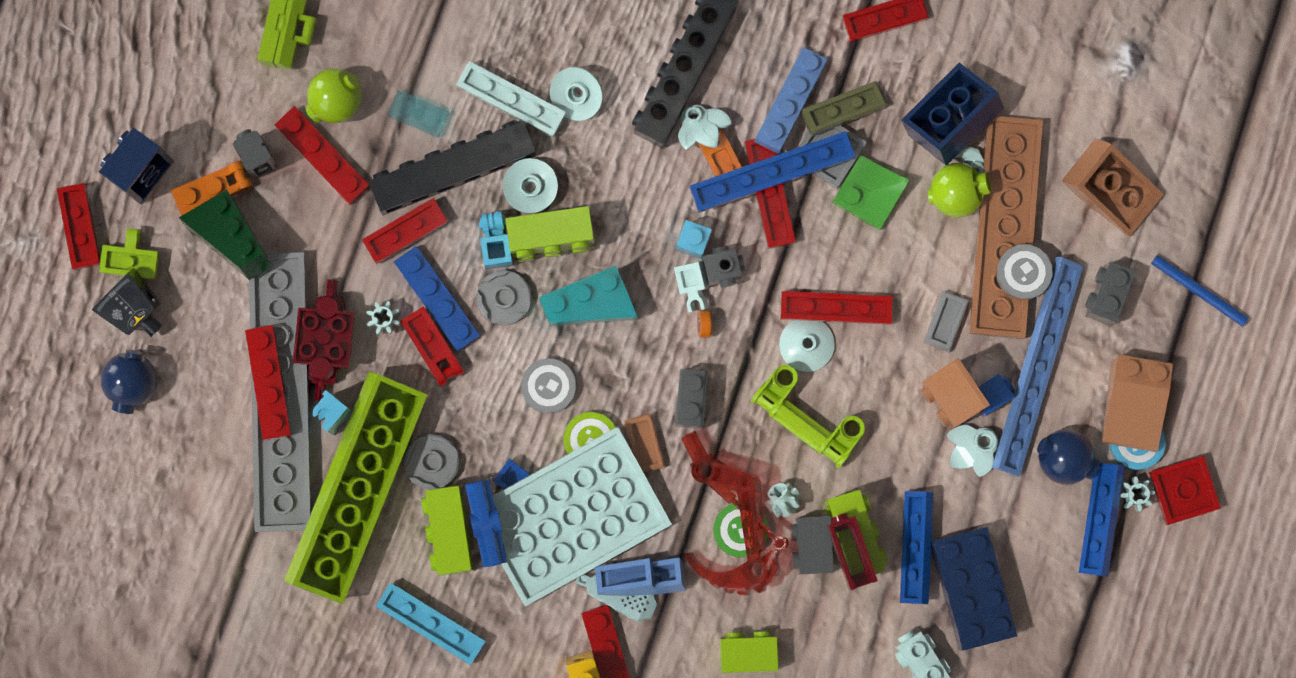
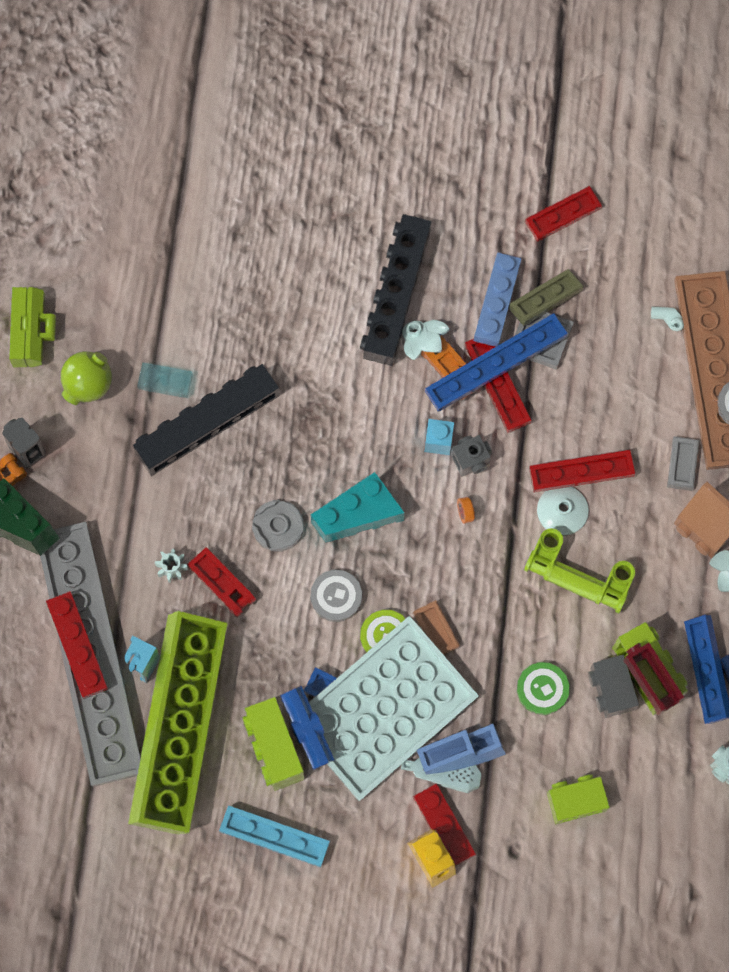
camera: 10 degrees left, 10 degrees down
red plate [274,106,370,205] -> none
dark red piece [293,279,355,401] -> none
red plate [362,198,448,265] -> none
blue plate [394,246,480,352] -> none
light grey tile [404,434,460,490] -> none
light aqua plate [456,61,566,138] -> none
medium azure brick [479,211,513,270] -> none
light aqua dish [503,158,558,213] -> none
lime brick [505,206,594,262] -> none
light aqua dish [550,67,603,121] -> none
light aqua plate [674,261,709,312] -> none
dark grey brick [675,369,708,429] -> none
clear red piece [681,431,789,596] -> none
light aqua gear [765,482,801,517] -> none
bright green plate [832,155,909,231] -> none
dark blue brick [901,63,1004,165] -> none
lime brick [927,163,992,218] -> none

